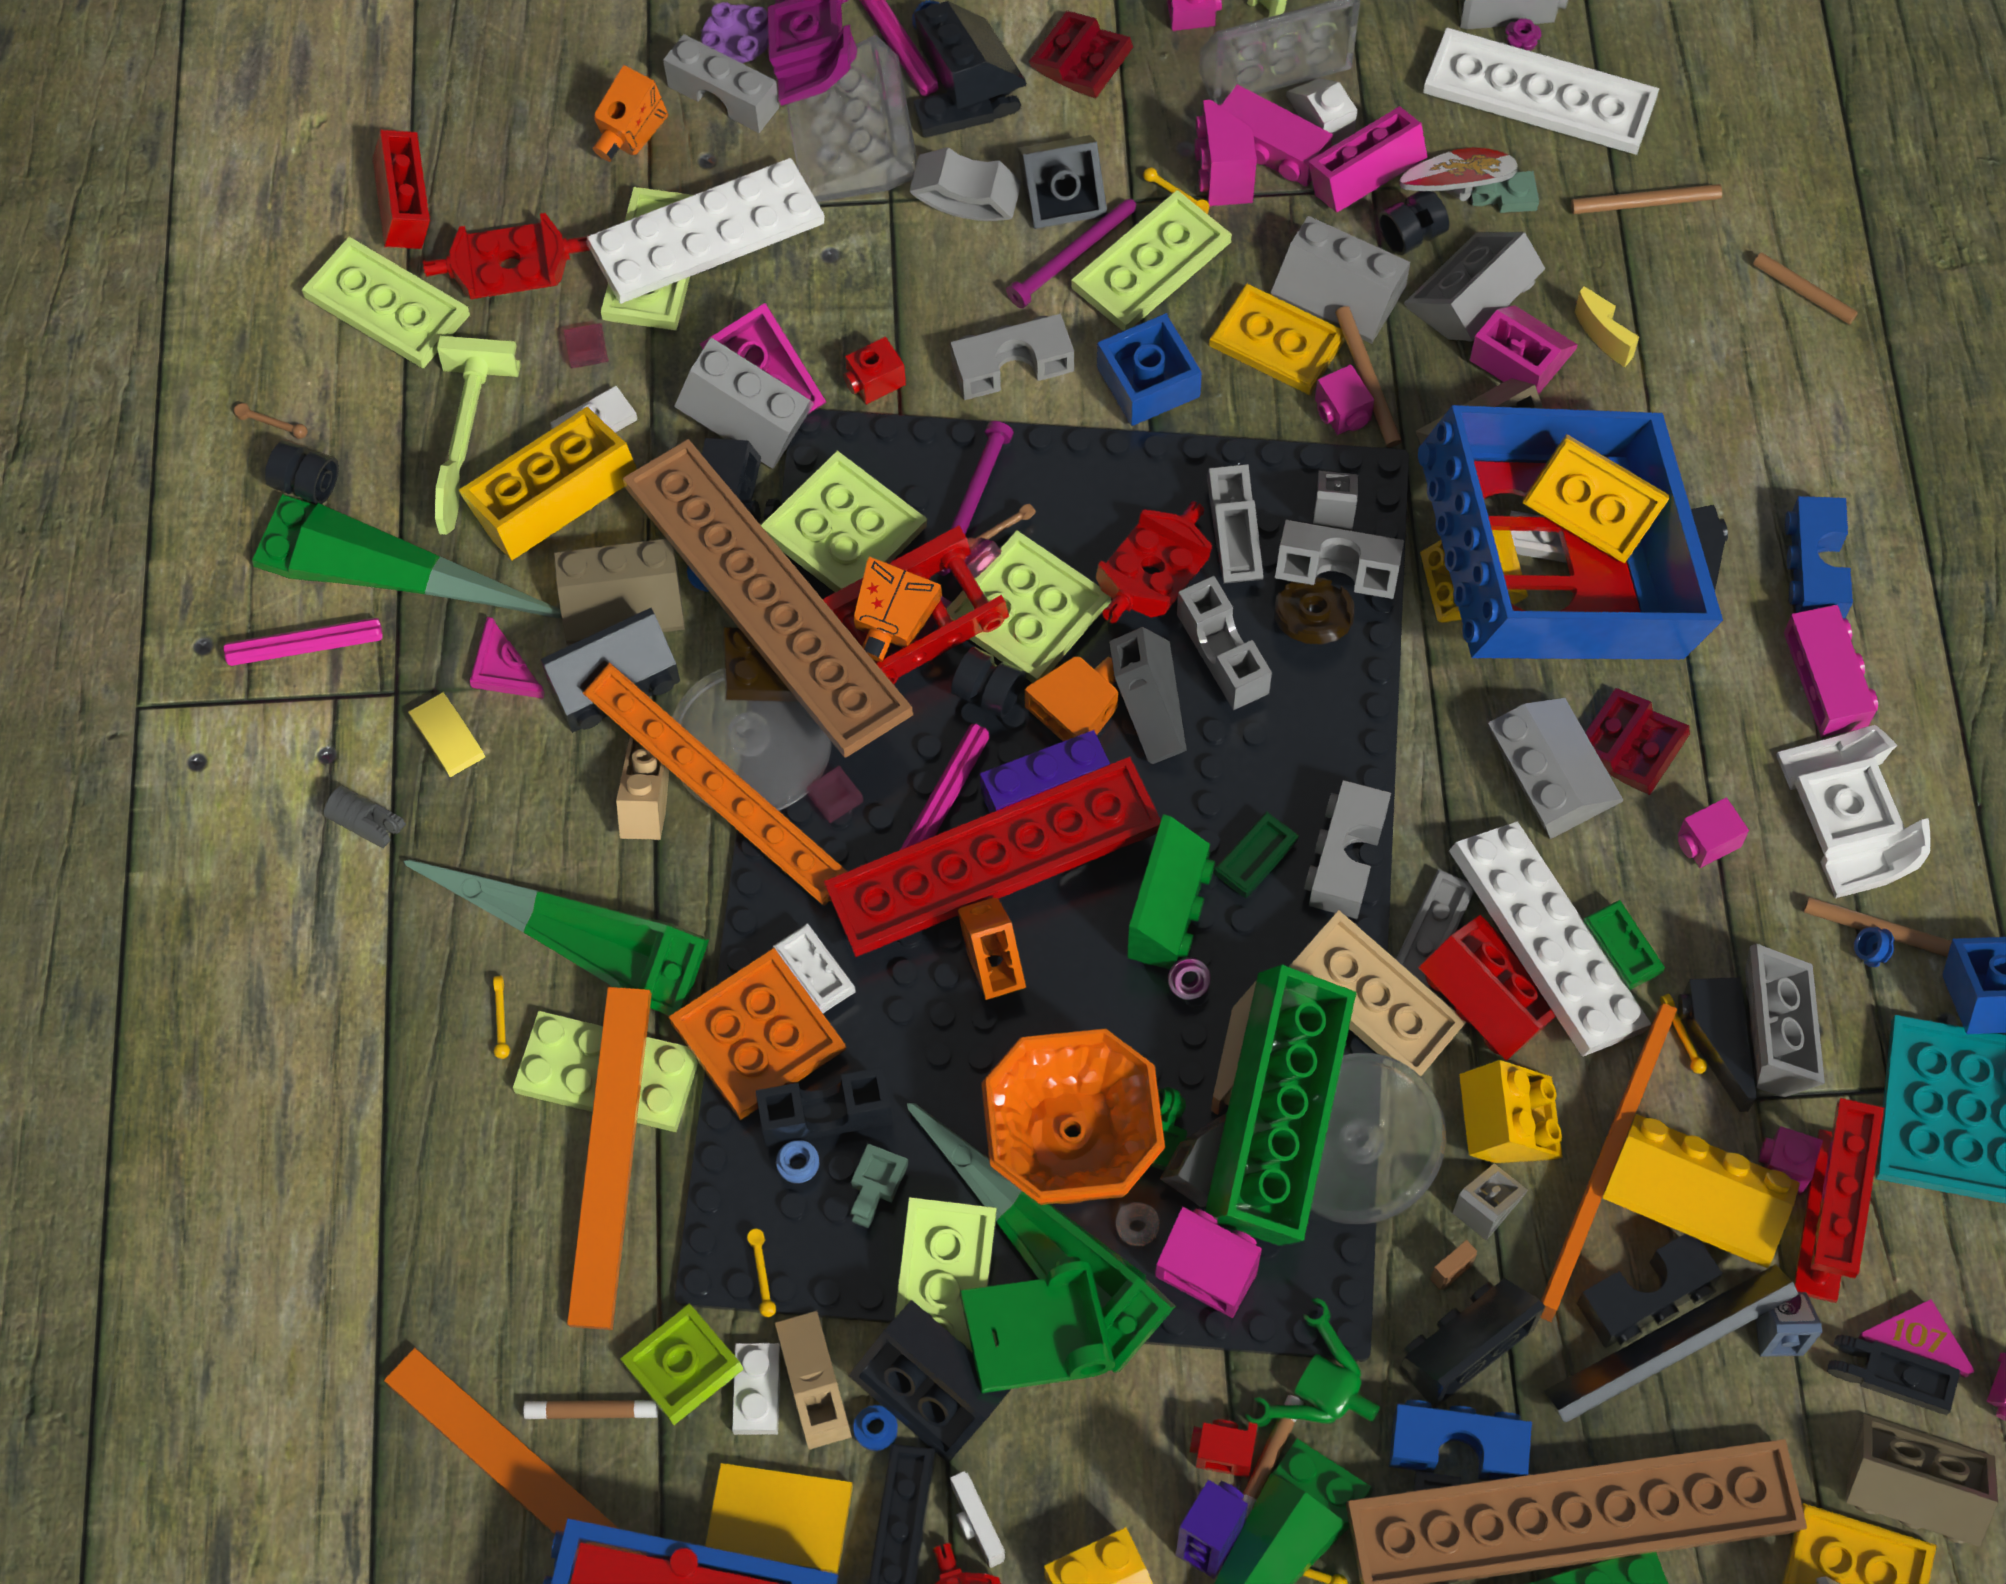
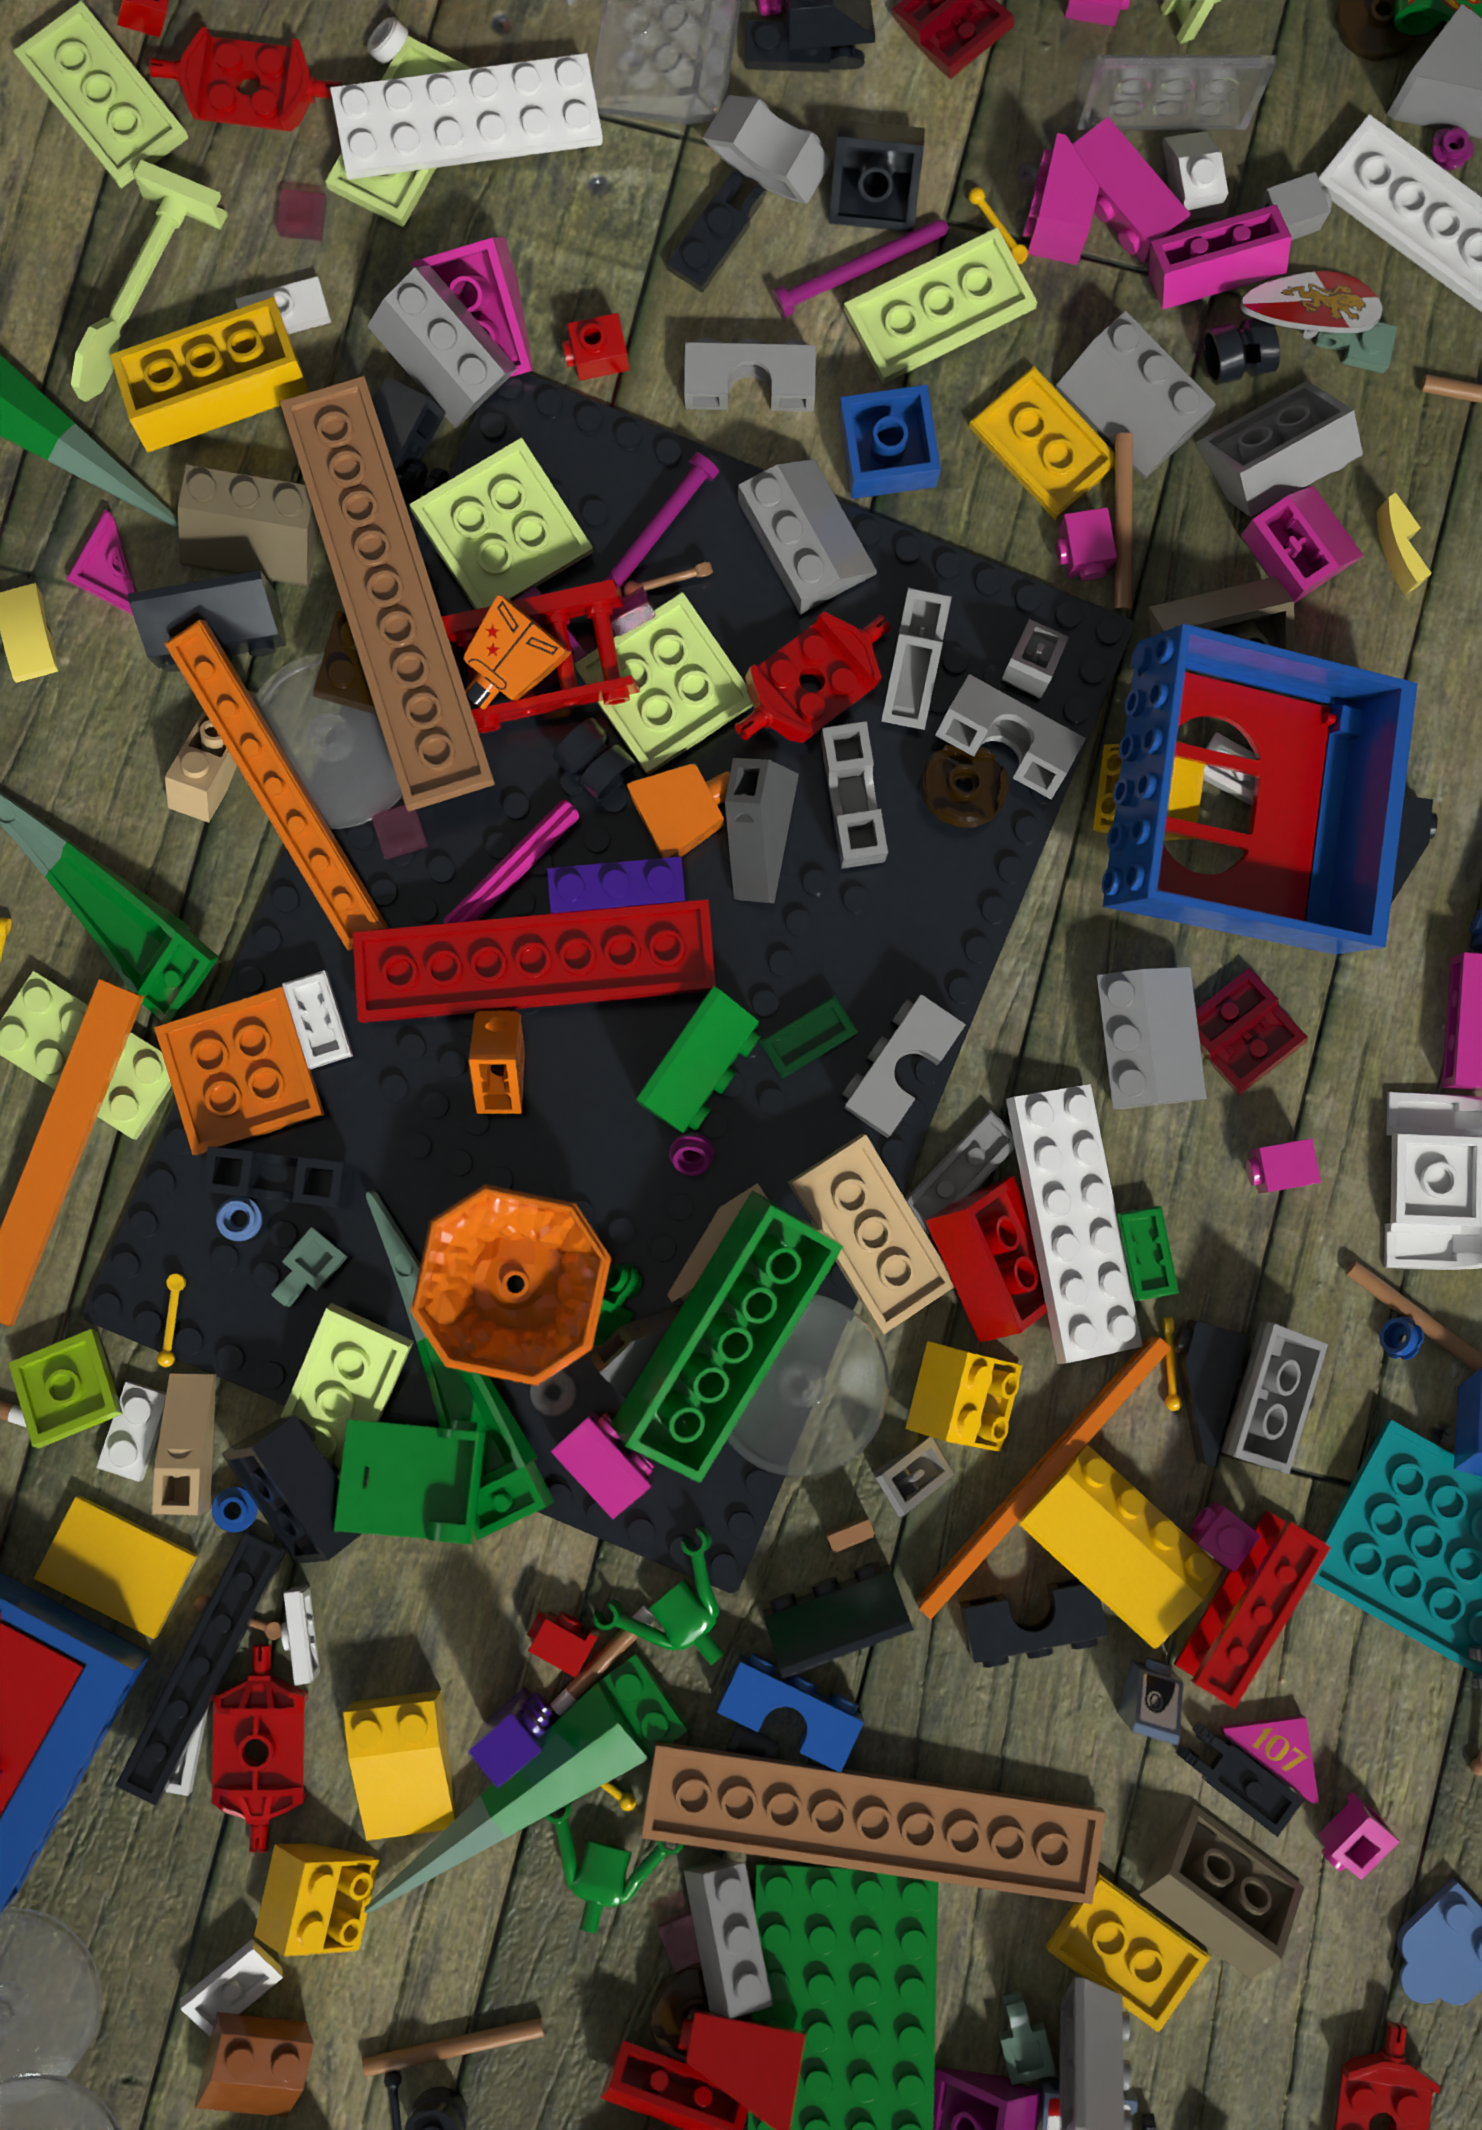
camera: 15 degrees right, 20 degrees up
yellow tile [1523,434,1669,564] -> none
black tile [1544,1264,1799,1423] -> none
none -> medium nougat hinge [194,1595,282,1640]
none -> white tile [367,17,408,64]
none -> black hinge [666,170,767,293]
none -> light grey slope [738,459,877,614]
none -> light grey brick [1257,172,1331,240]

